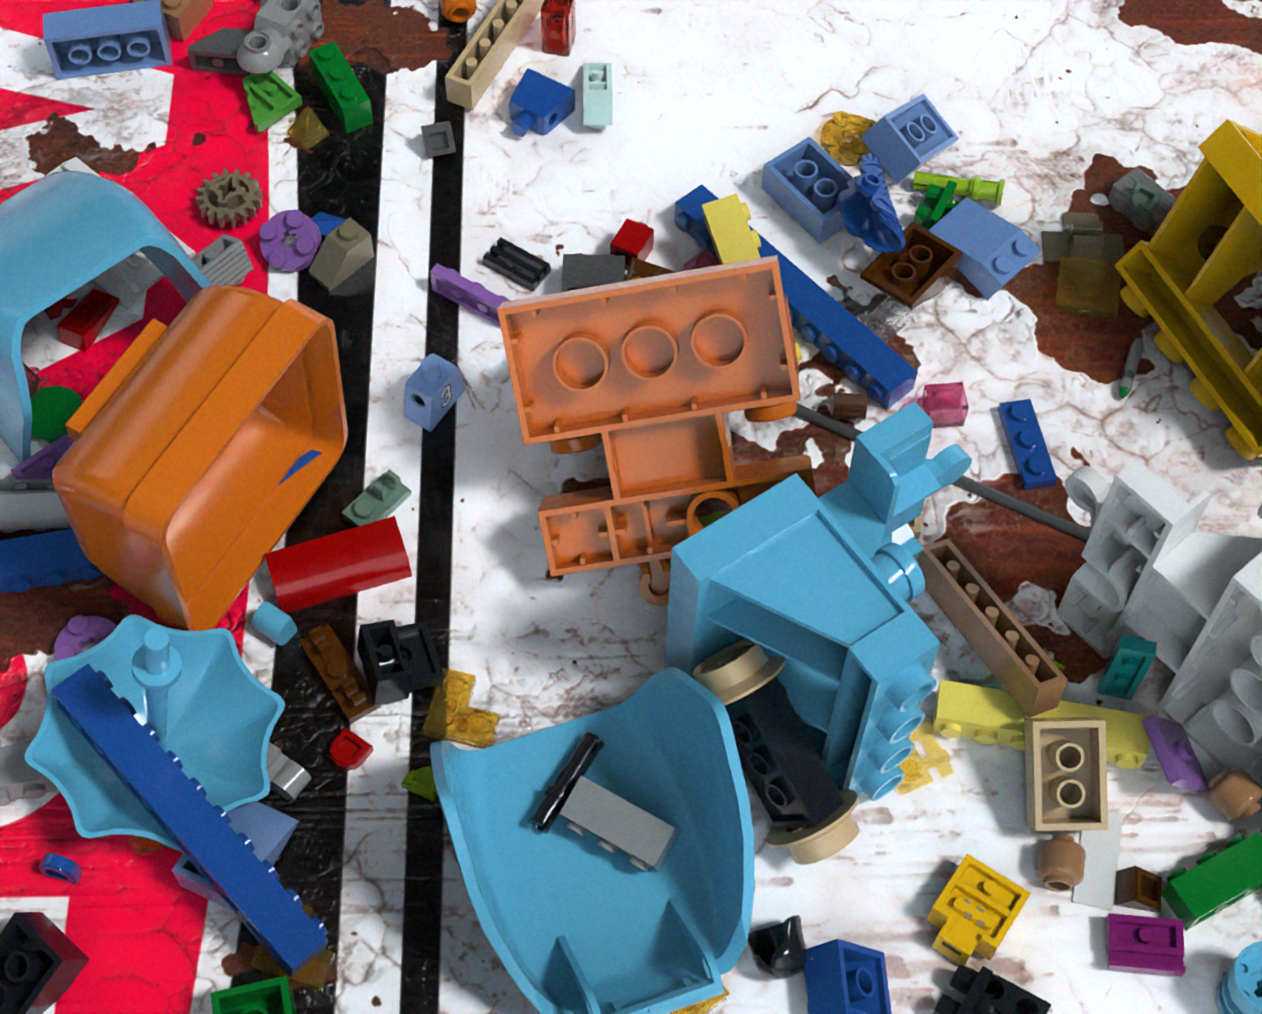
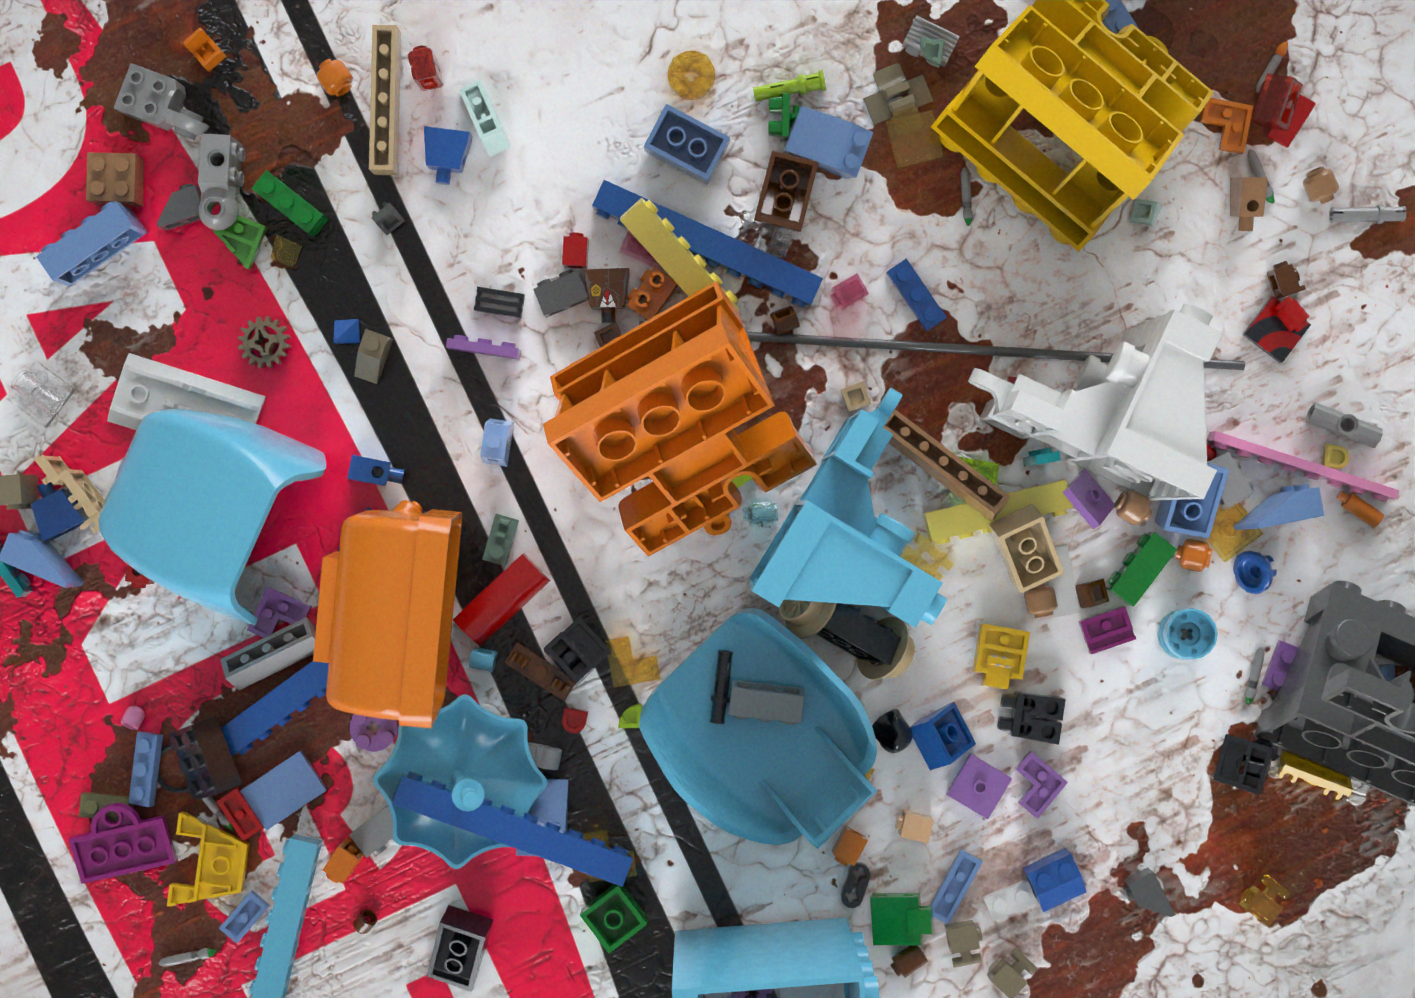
camera: 25 degrees left, 30 degrees up
green dish [30,386,83,444] -> none
blue tile [39,853,83,884] -> none
light grey brick [192,234,254,286] -> none
medium lavender plate [259,209,322,272] -> none
blue piece [837,153,906,253] -> none
medium blue slope [861,93,959,184] -> none

